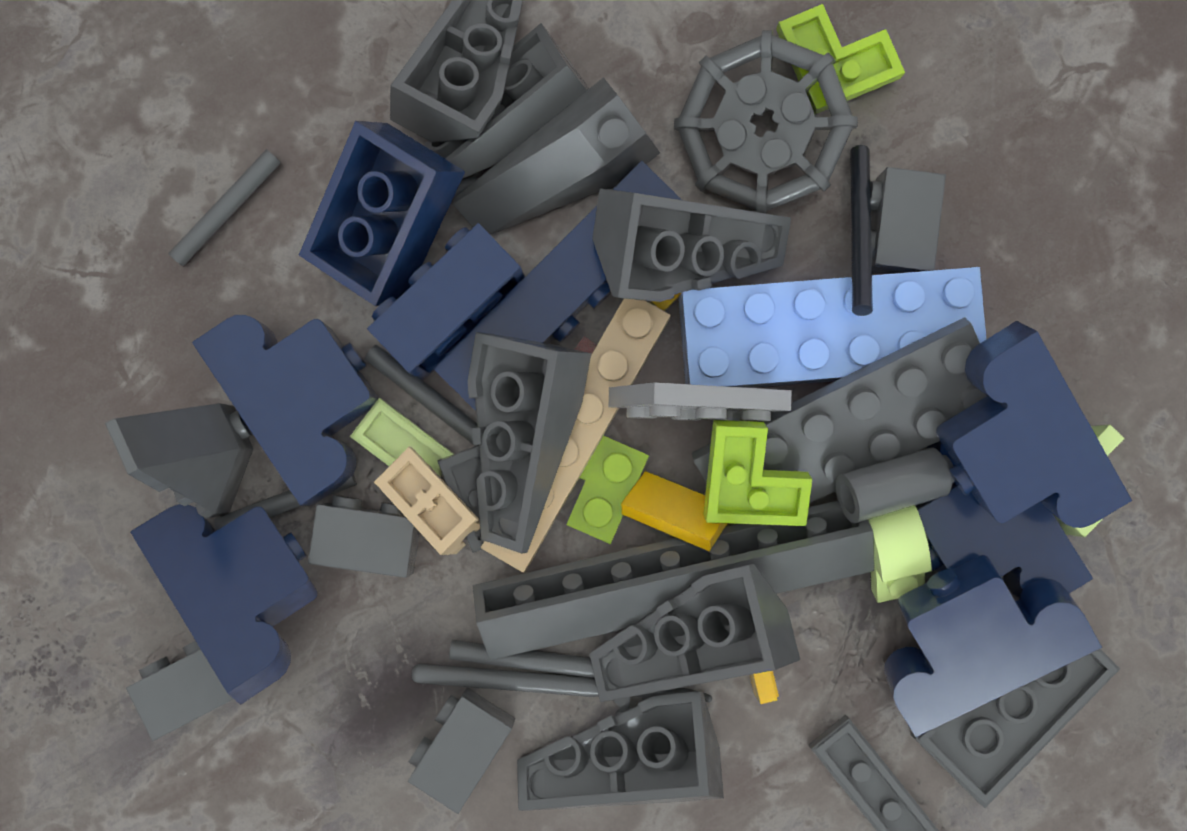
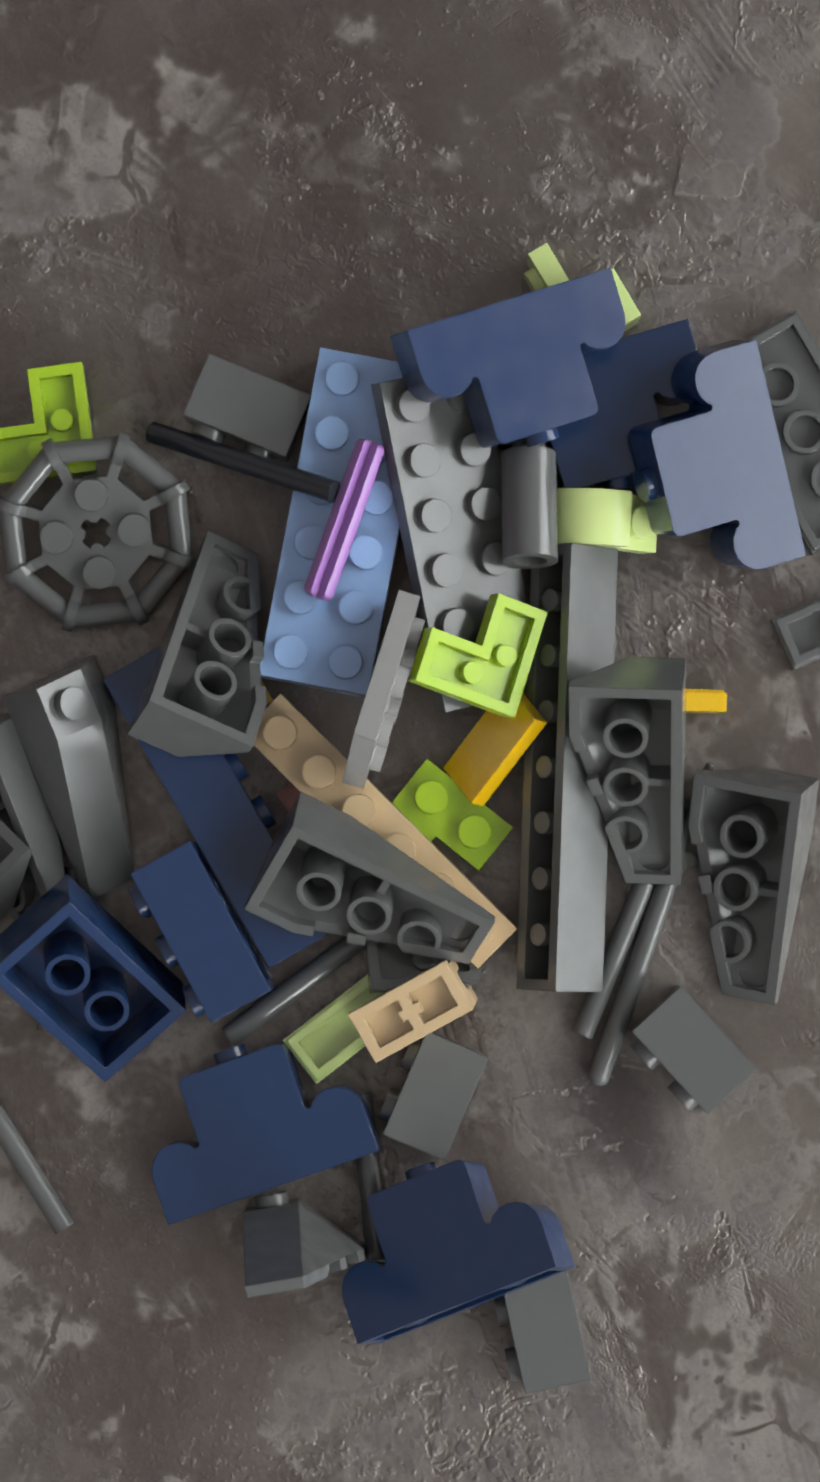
camera: 75 degrees left, 0 degrees up
none -> medium lavender axle [304,439,384,601]

